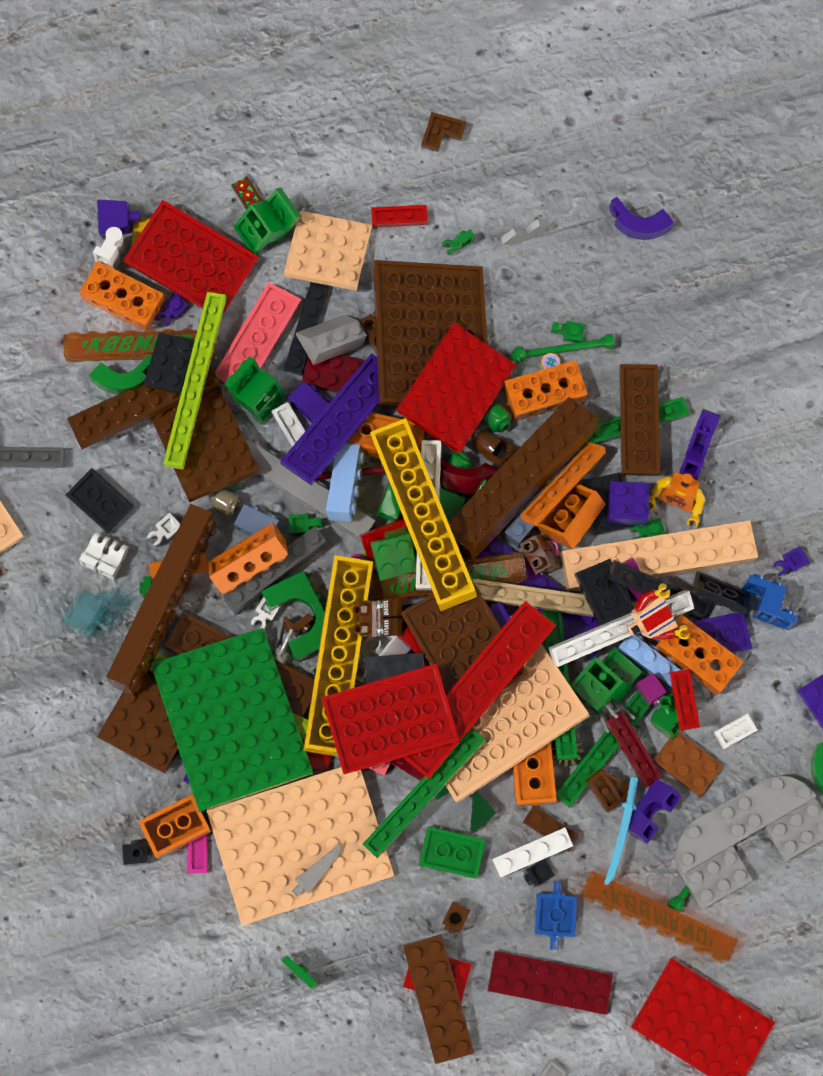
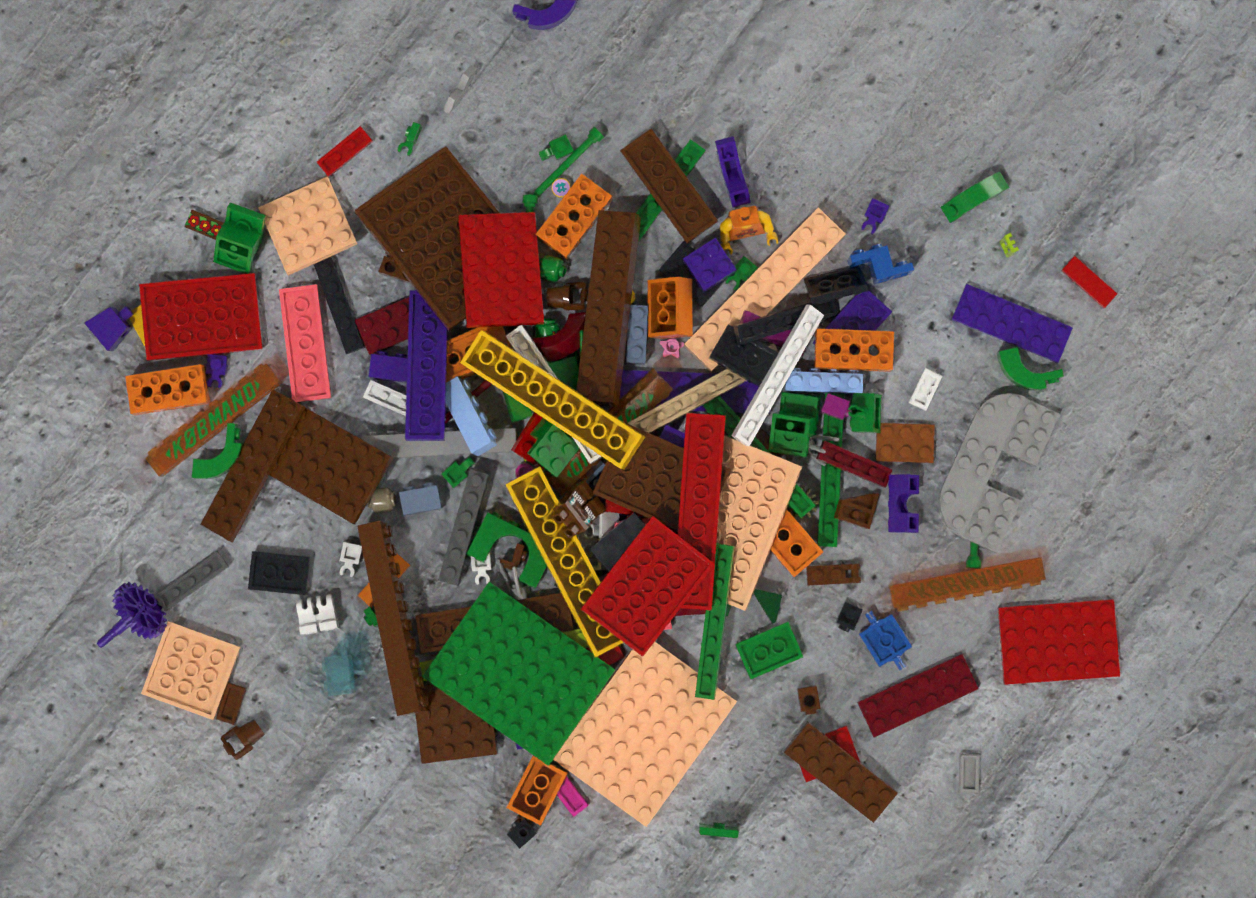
camera: 20 degrees left, 10 degrees up
white legs [93,227,125,270] -> none
black plate [144,333,195,394] -> none
lime plate [163,292,227,470] -> none
orange brick [208,522,288,594] -> none
green bracket [225,356,286,425] -> none
light grey bar [292,842,342,896] -> none
light grey slope [296,315,367,365] -> none
reddish brown plate [421,112,466,152] -> none
white plate [493,827,573,877] -> none
orange plate [520,442,606,526] -> none
reddish brown hips [520,534,559,575] -> none
medium azure sword [604,777,638,885] -> none
torso [627,583,690,640] -> none
red plate [669,669,700,731] -> none

